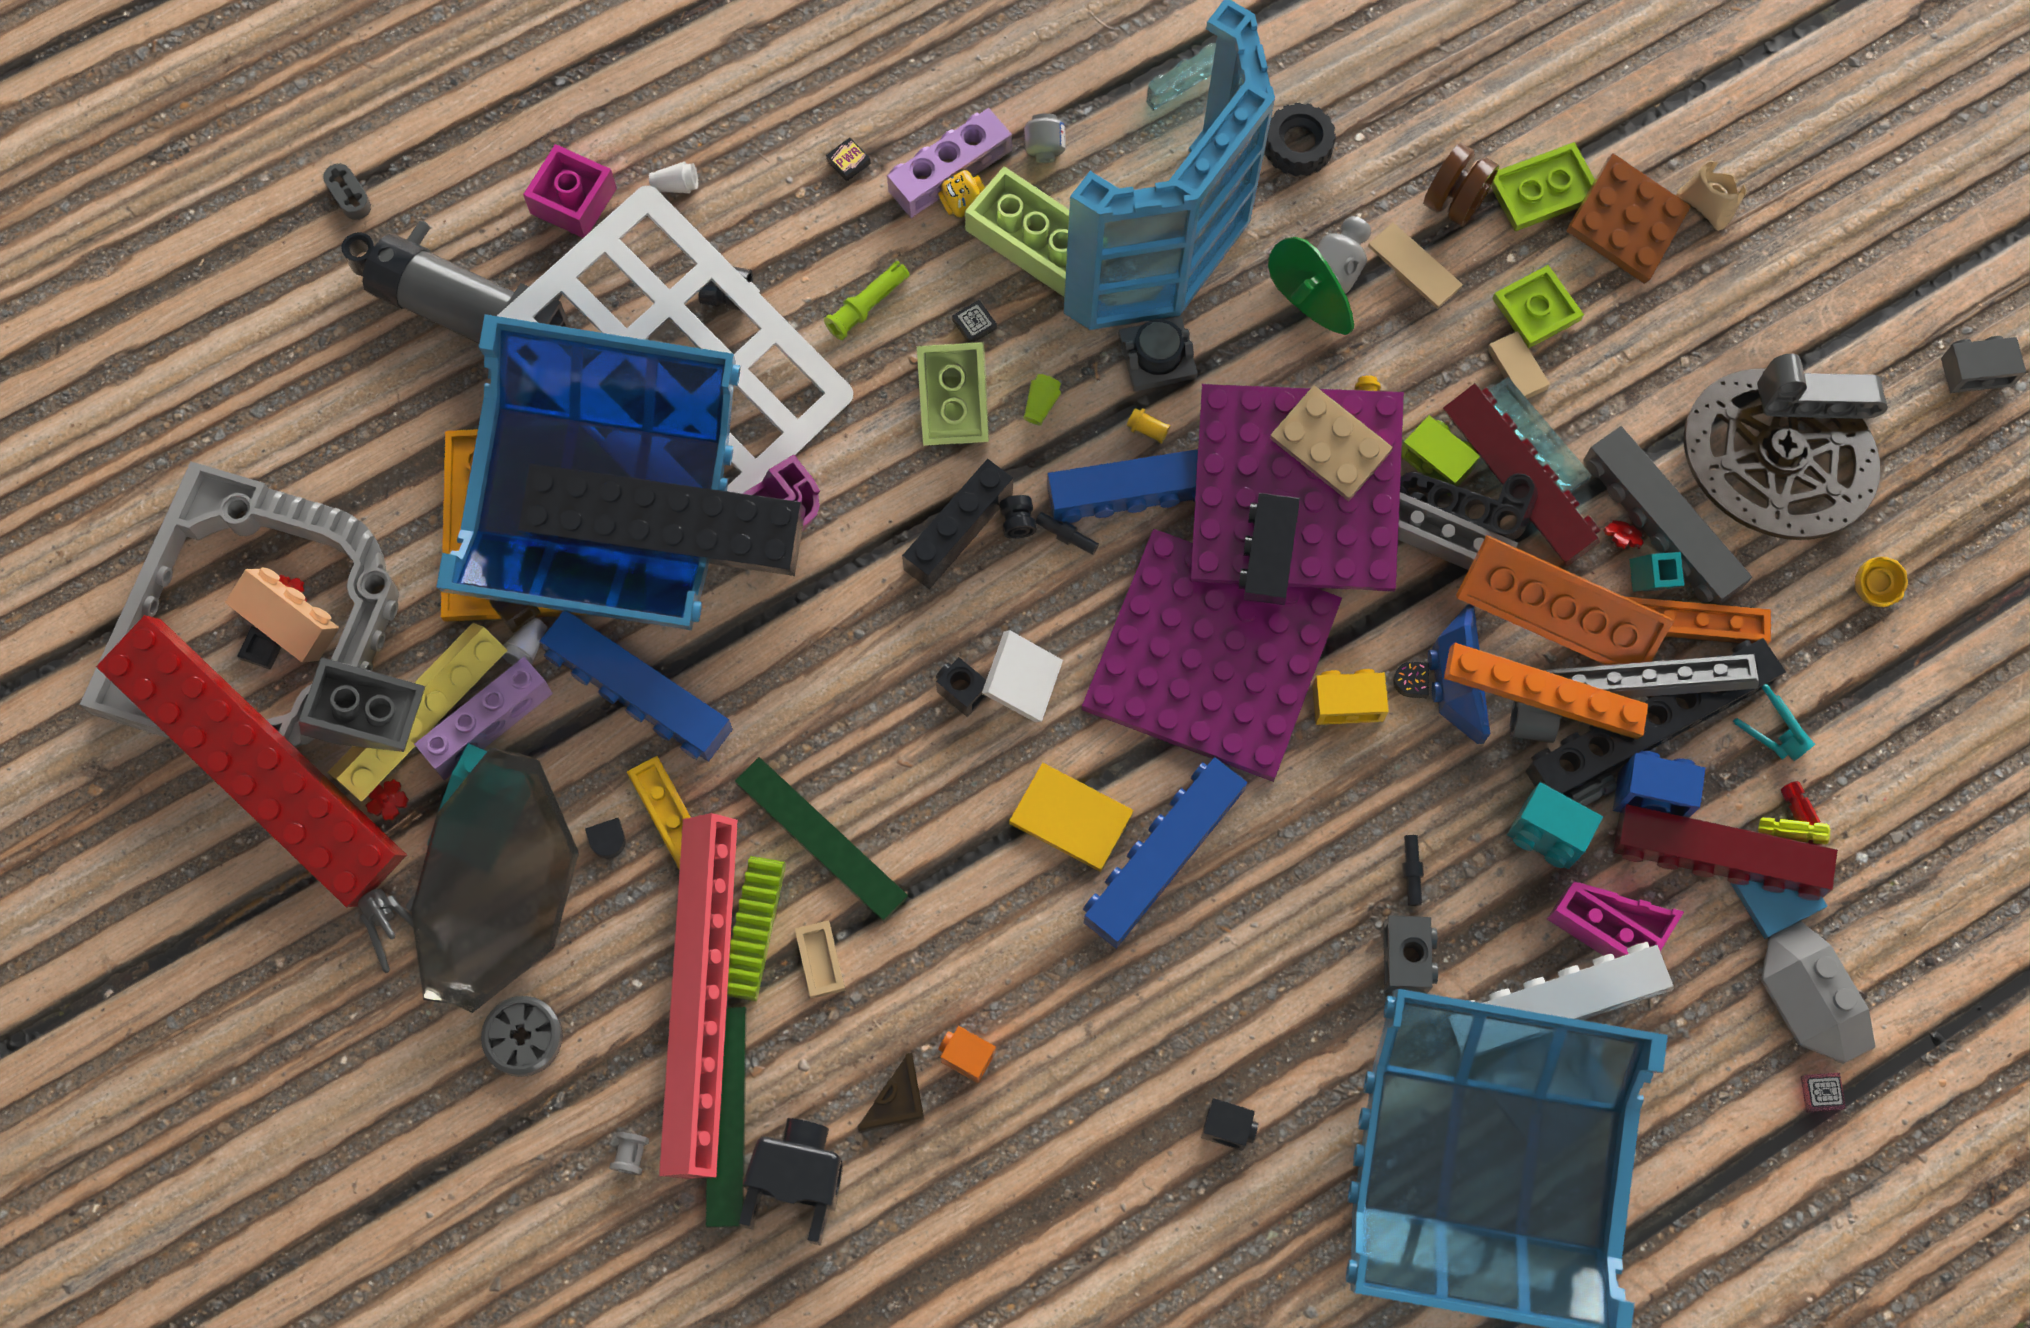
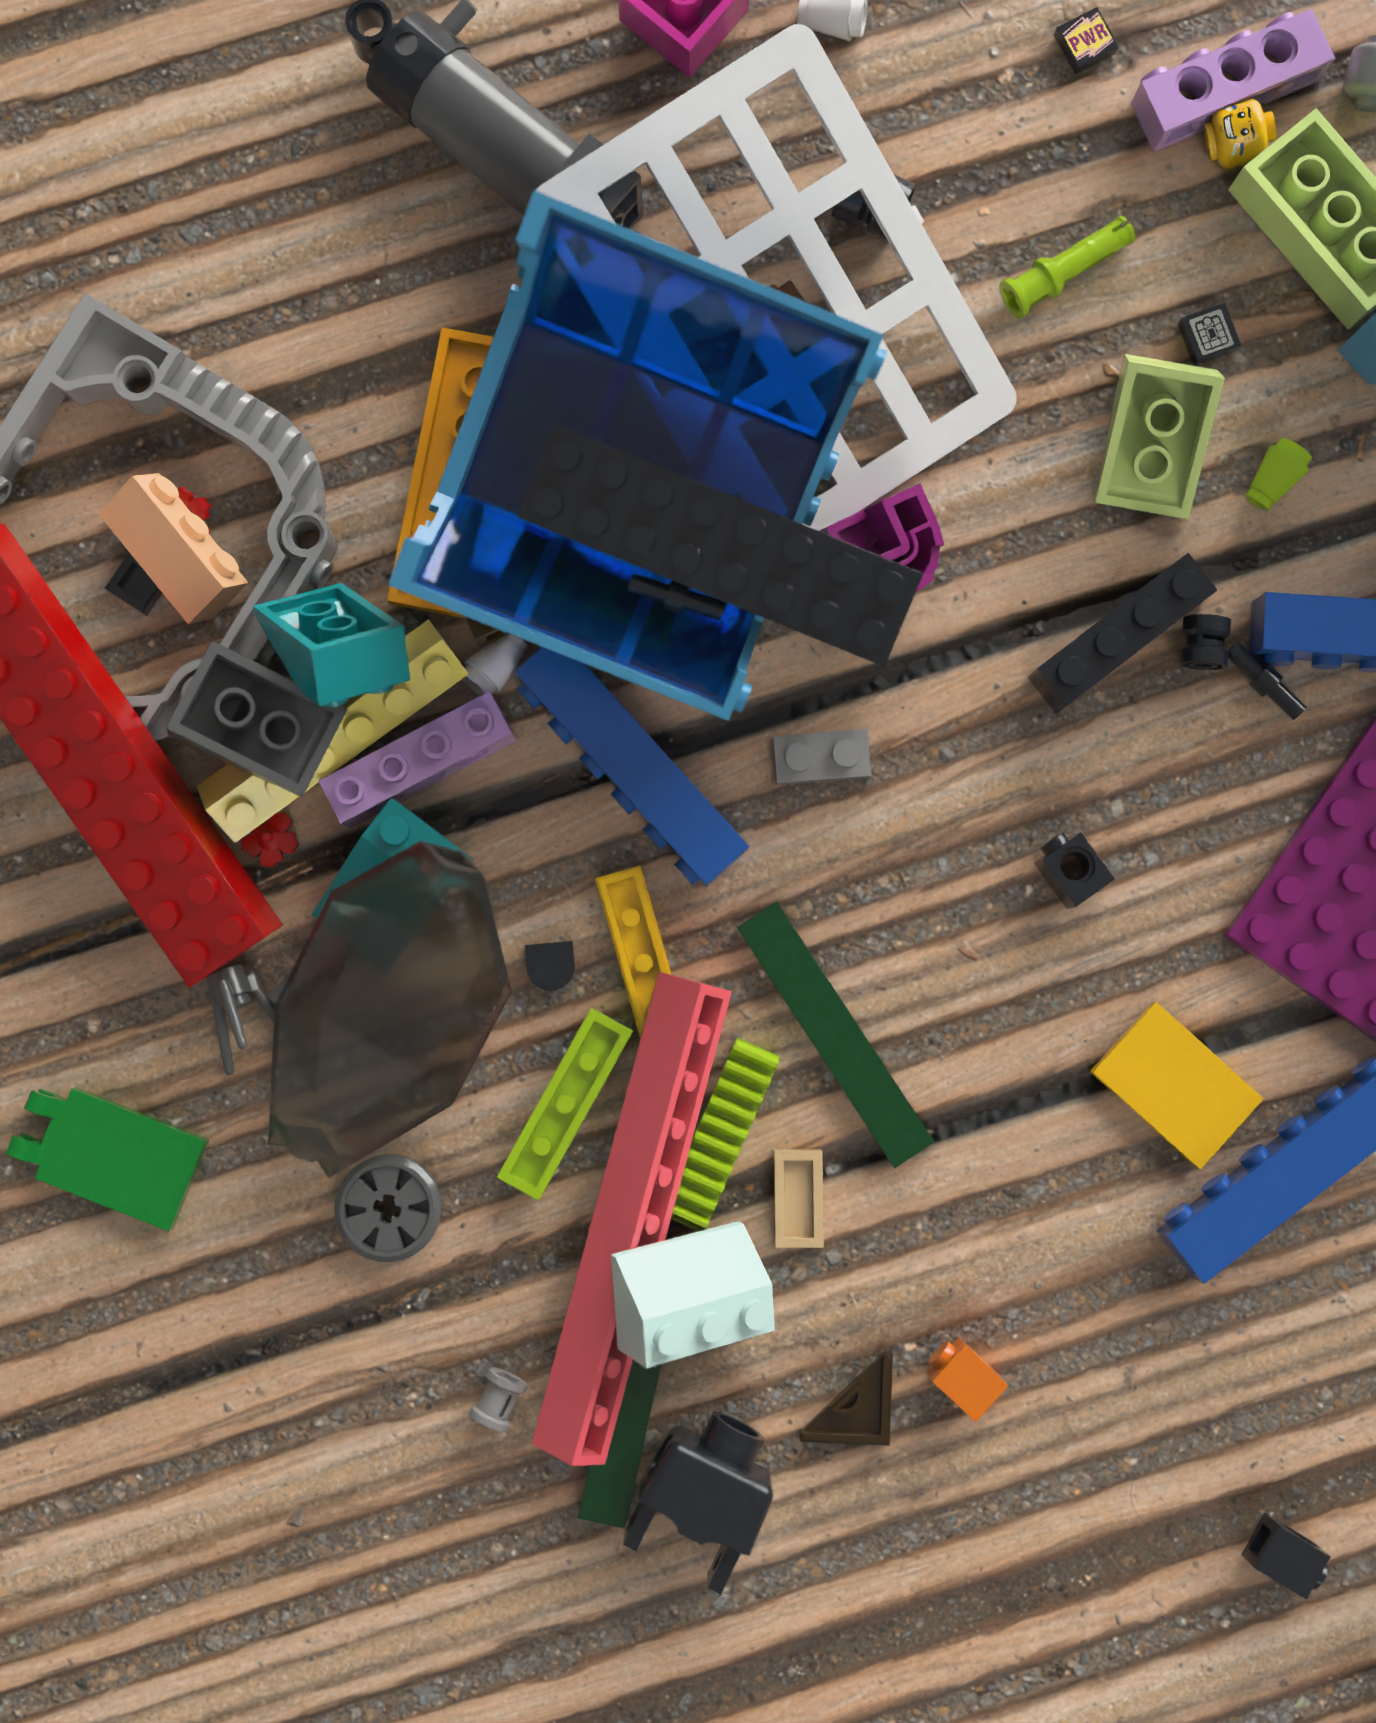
camera: 15 degrees right, 15 degrees up
white tile [982,630,1063,722] -> none
none -> green tile [5,1087,209,1231]
none -> teal slope [253,583,410,707]
none -> lime gear [497,1008,633,1201]
none -> light aqua slope [611,1221,775,1368]
none -> black bar [627,573,726,621]
none -> light grey plate [773,729,872,785]

